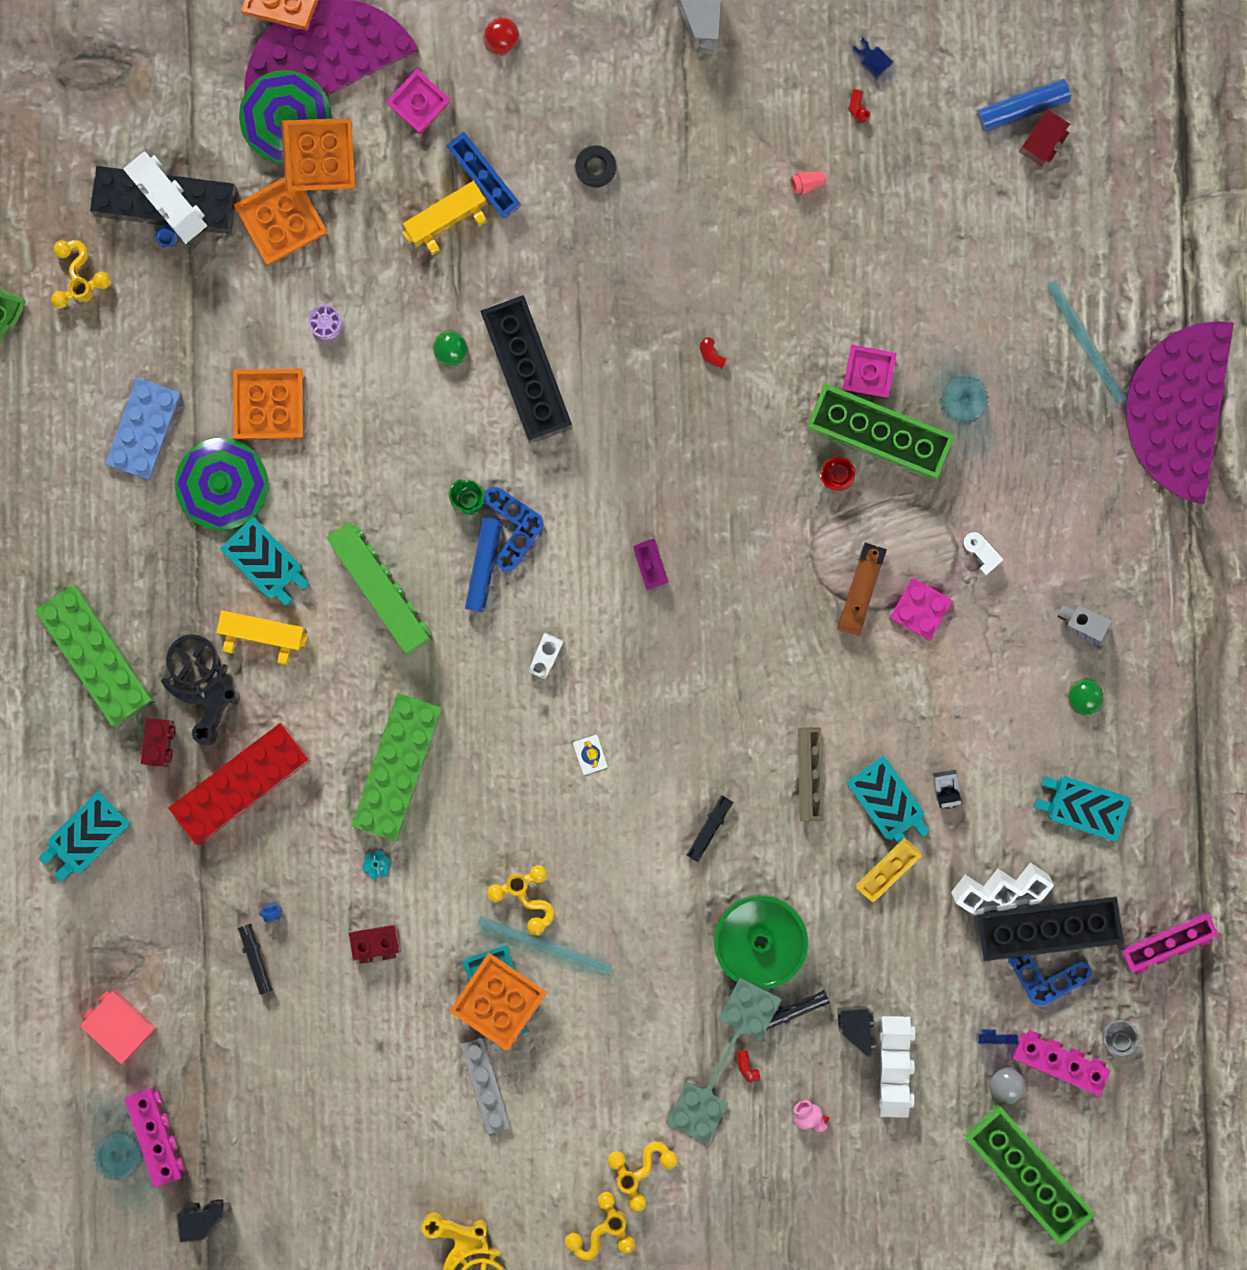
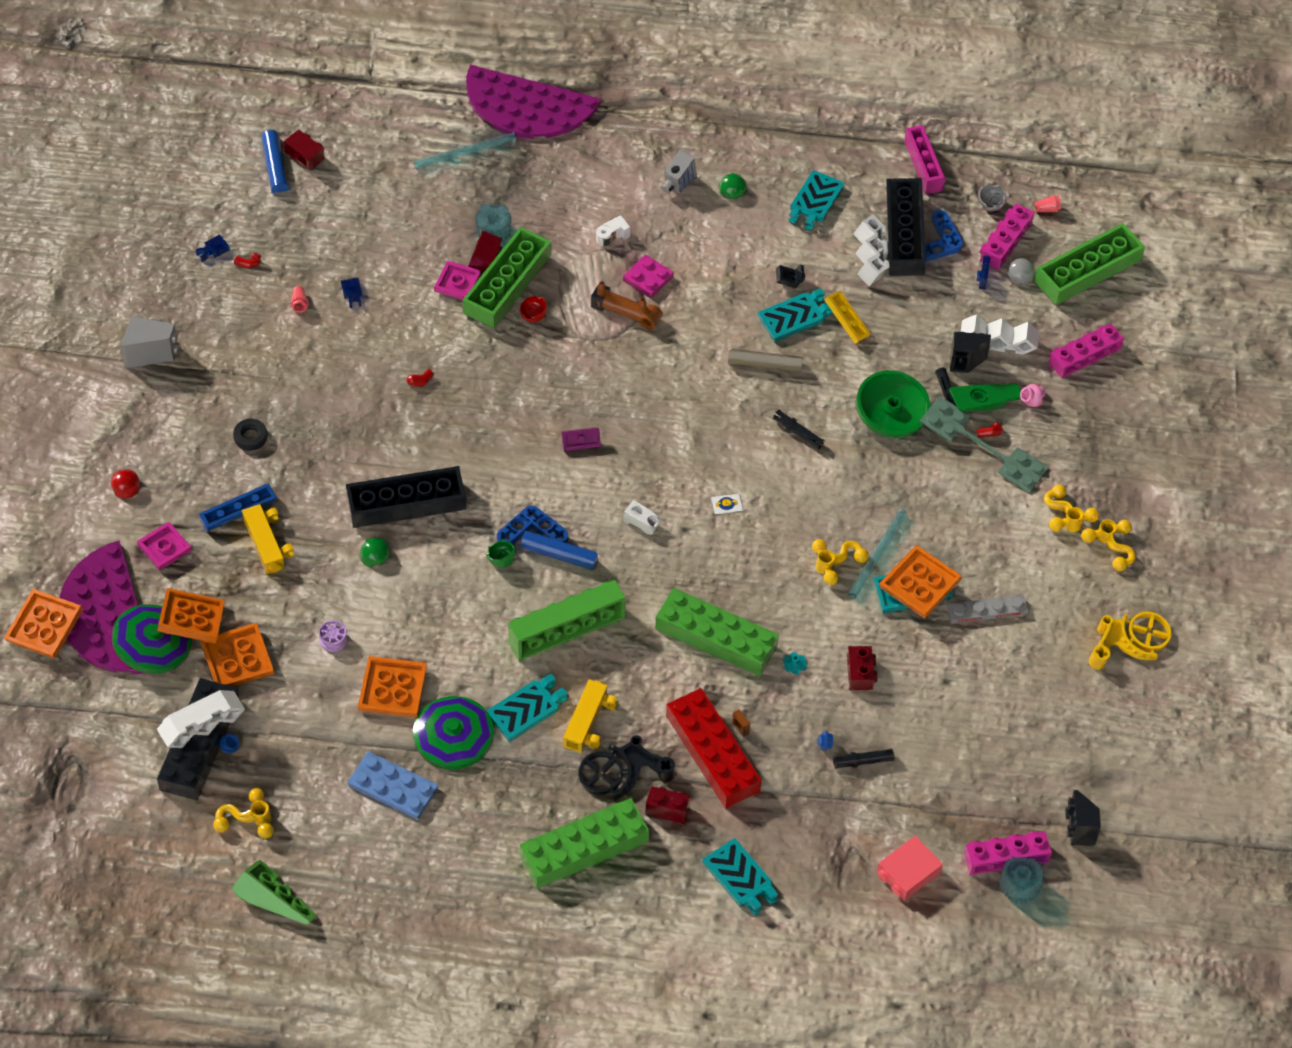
camera: 85 degrees left, 30 degrees down
none -> clear blue plate [340,277,362,308]
none -> dark red brick [468,230,503,273]
none -> dark orange tile [732,709,750,737]
none -> green piece [949,383,1021,411]
none -> coral cone [1034,195,1062,213]
none -> dark pink brick [1049,323,1124,379]

